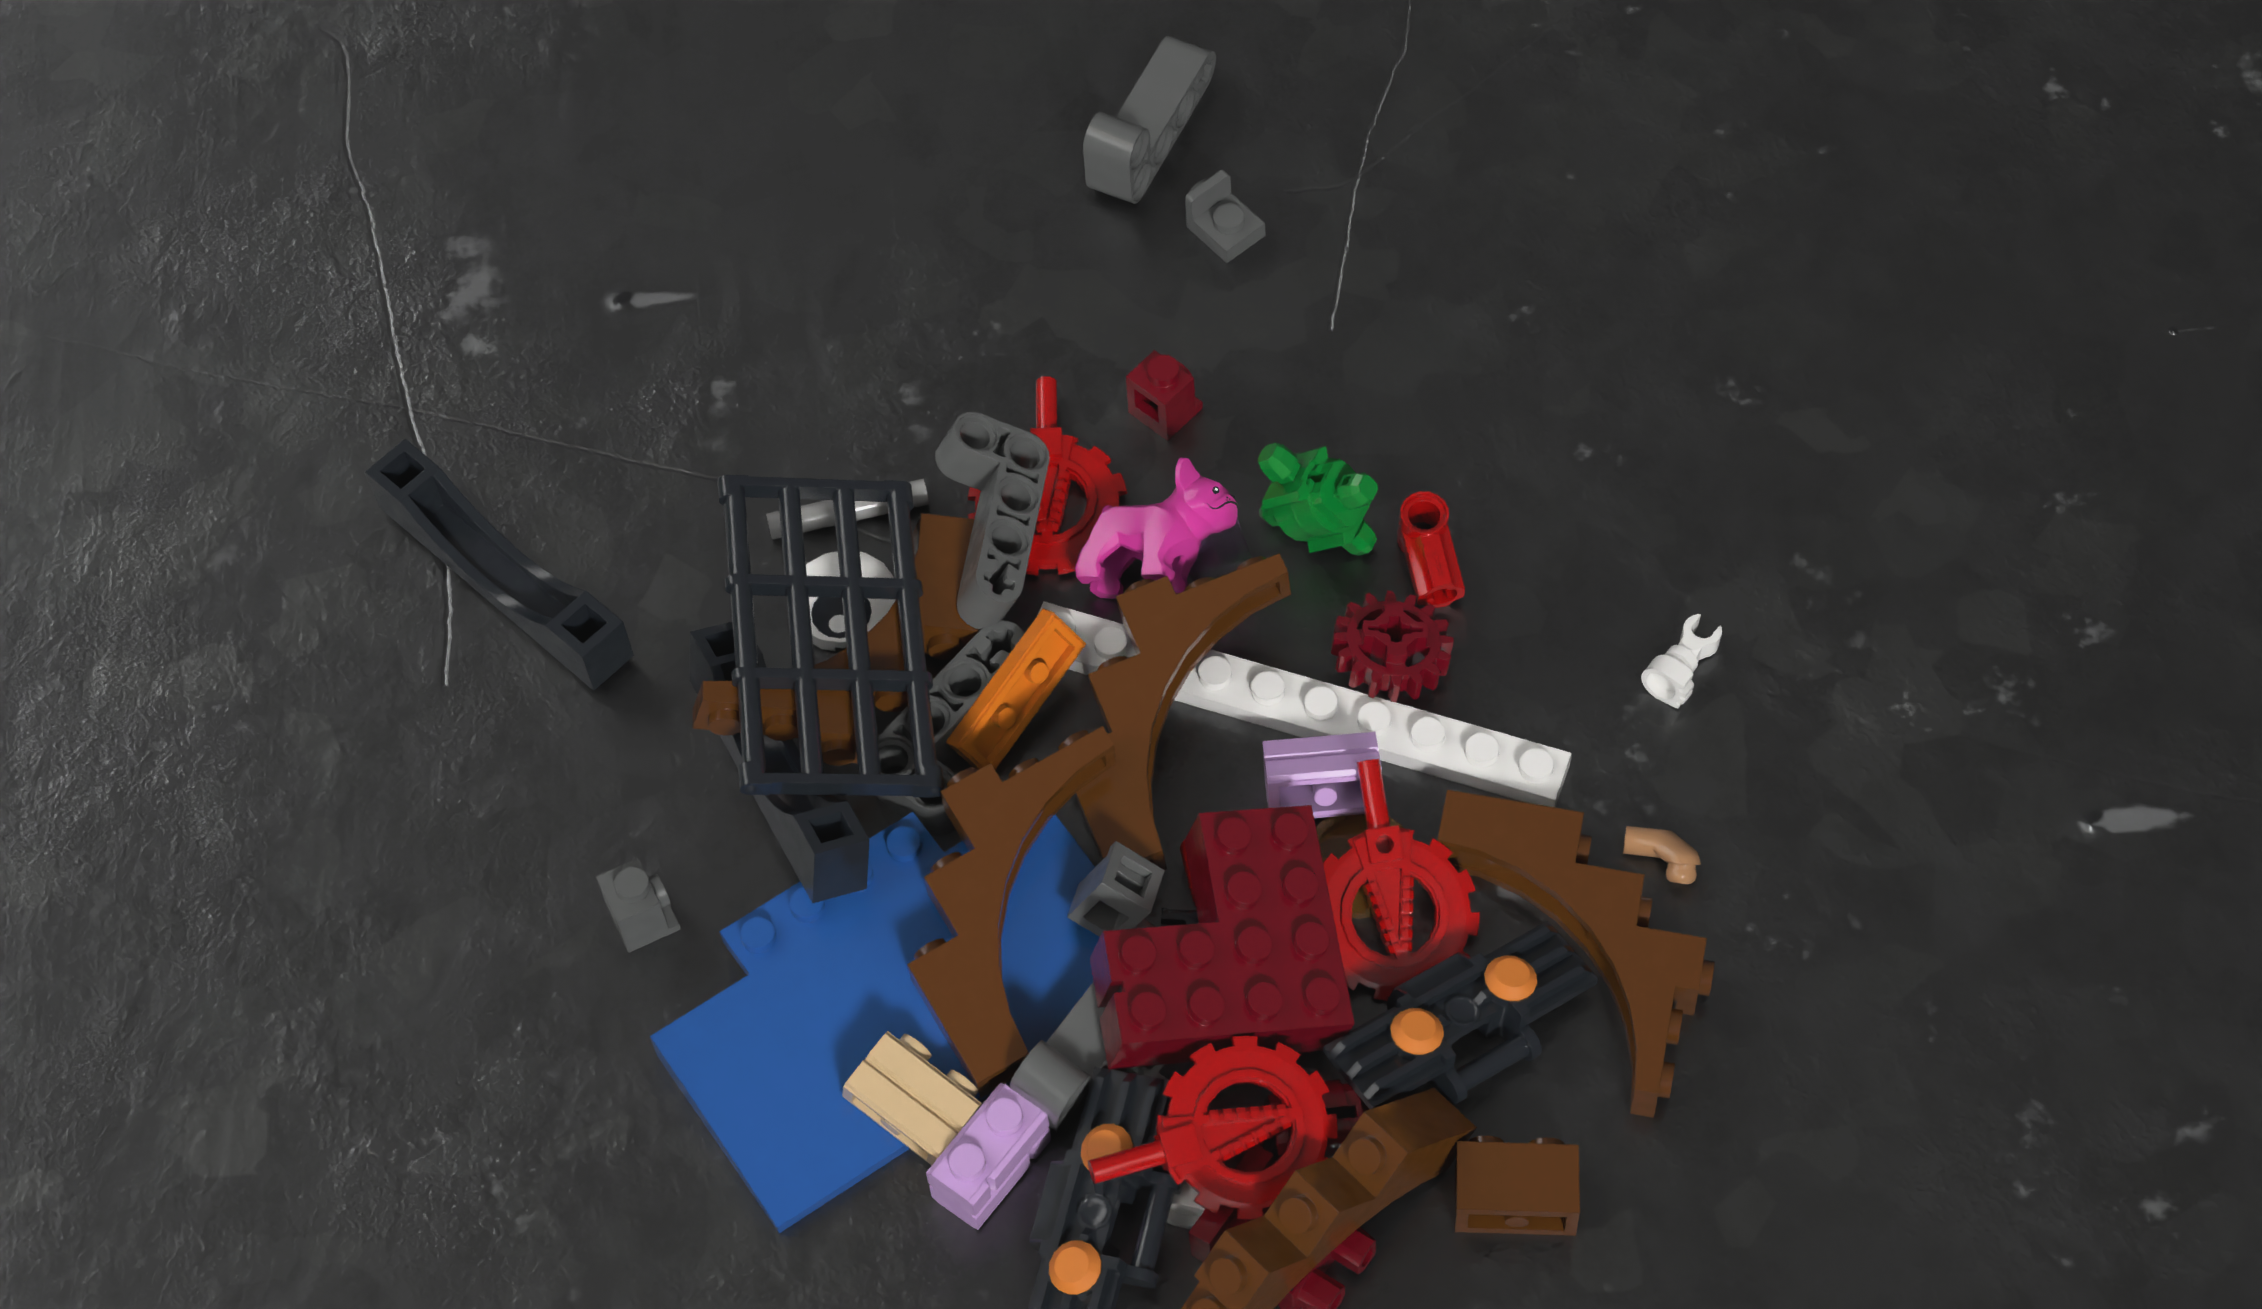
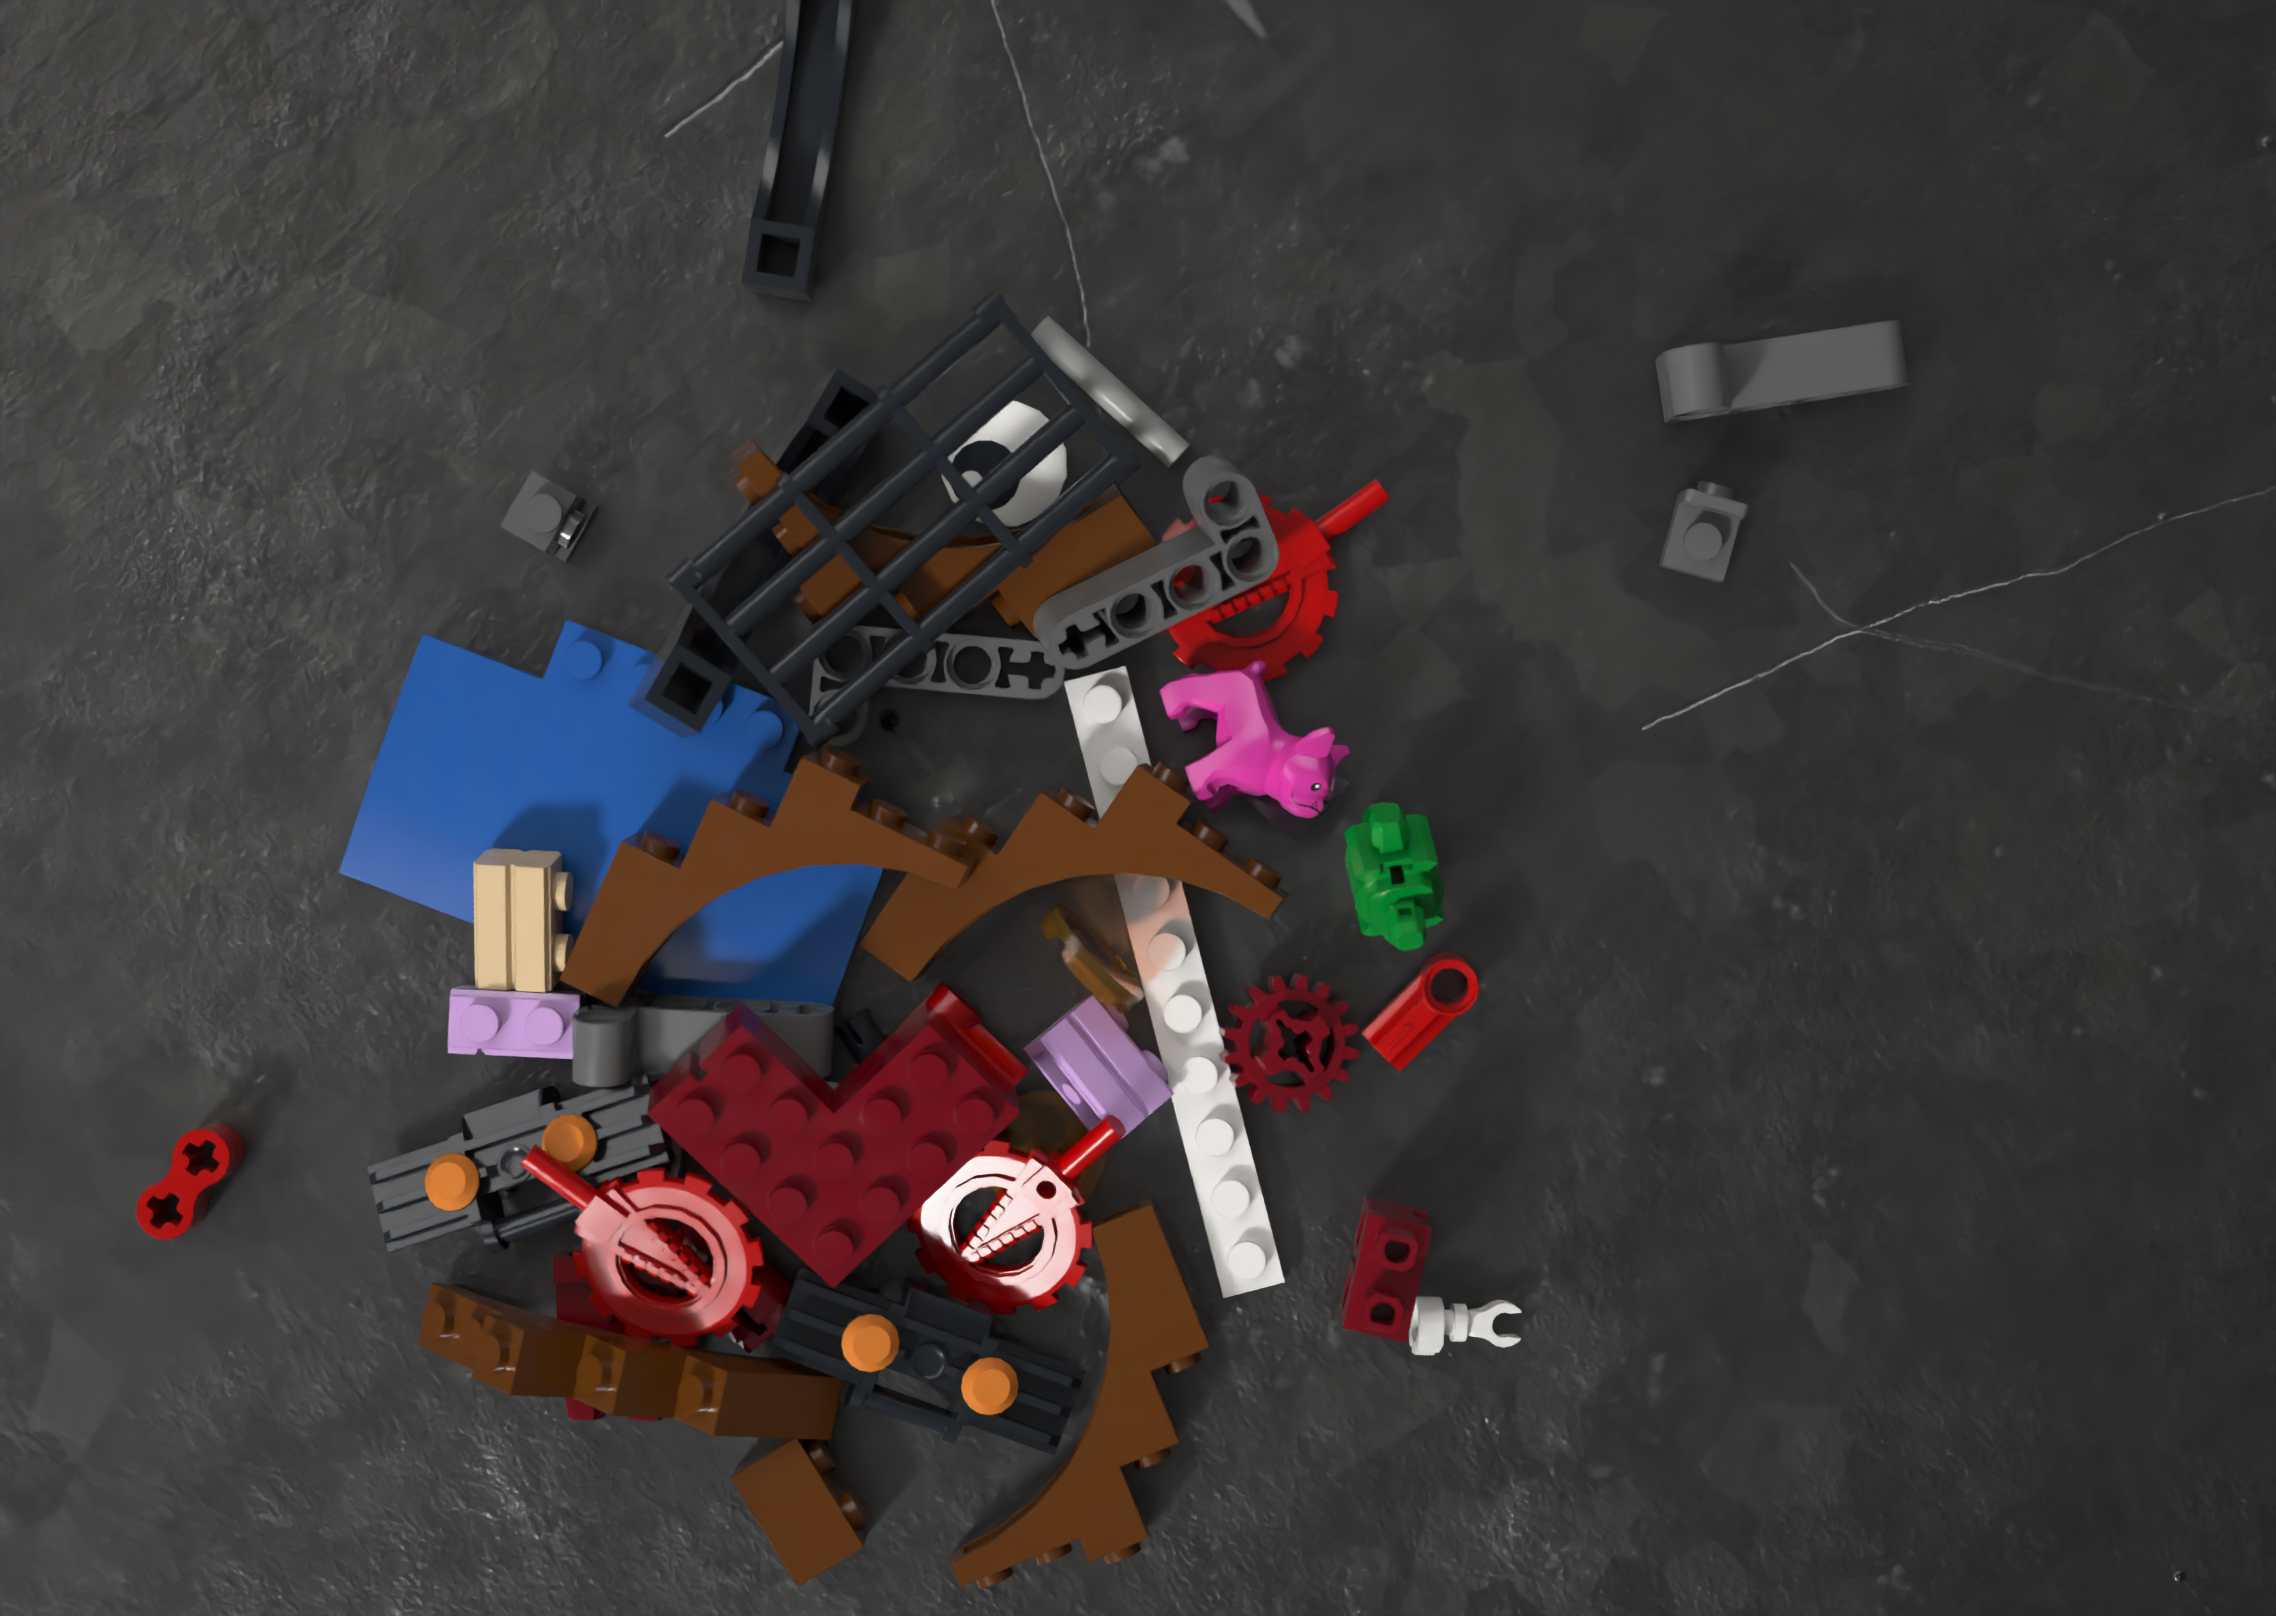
camera: 50 degrees right, 30 degrees up
orange tile [946,608,1086,770] -> none
dark grey brick [1067,841,1165,937] -> none
dark red brick [1126,350,1203,441] -> none
medium nougat arm [1623,826,1701,884] -> none
none -> clear orange tile [1040,903,1144,1014]
none -> dark red hips [1338,1196,1432,1343]

